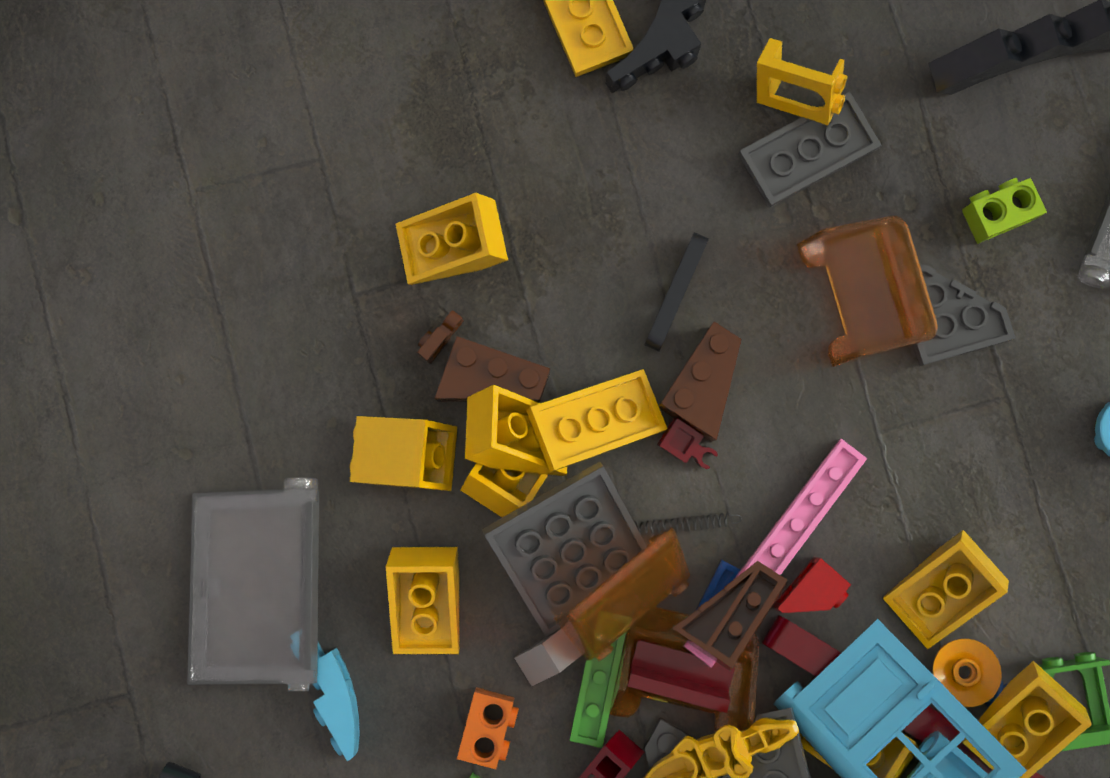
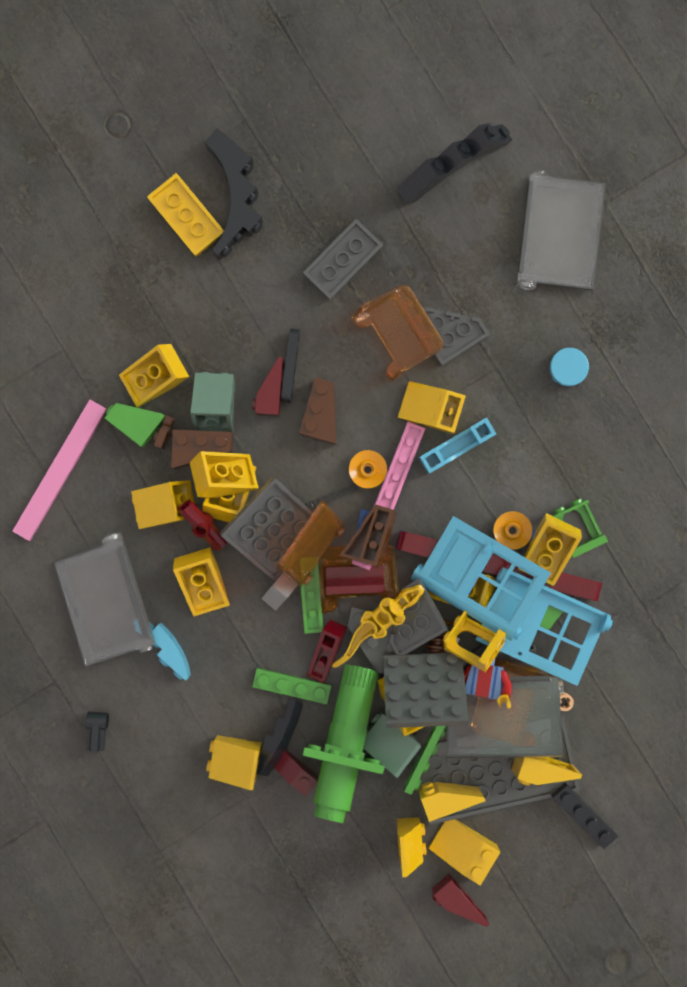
camera: 15 degrees left, 5 degrees up
orange brick [457,687,519,769] -> none
yellow plate [526,369,668,473] -> none
dark red plate [657,417,718,469] -> none
yellow panel [757,38,847,125] -> none
red slope [772,557,851,613] -> none
yellow slope [883,530,1009,650] -> none
lime brick [962,178,1047,244] -> none
none -> bright pink tile [13,399,107,541]
none -> bright green slope [105,403,166,448]
none -> dark red piece [178,499,227,551]
none -> sand green slope [191,372,235,433]
none -> dark red slope [252,357,284,417]
none -> light orange dish [349,450,387,488]
none -> yellow slope [398,381,466,434]
none -> medium azure arch [418,418,496,474]

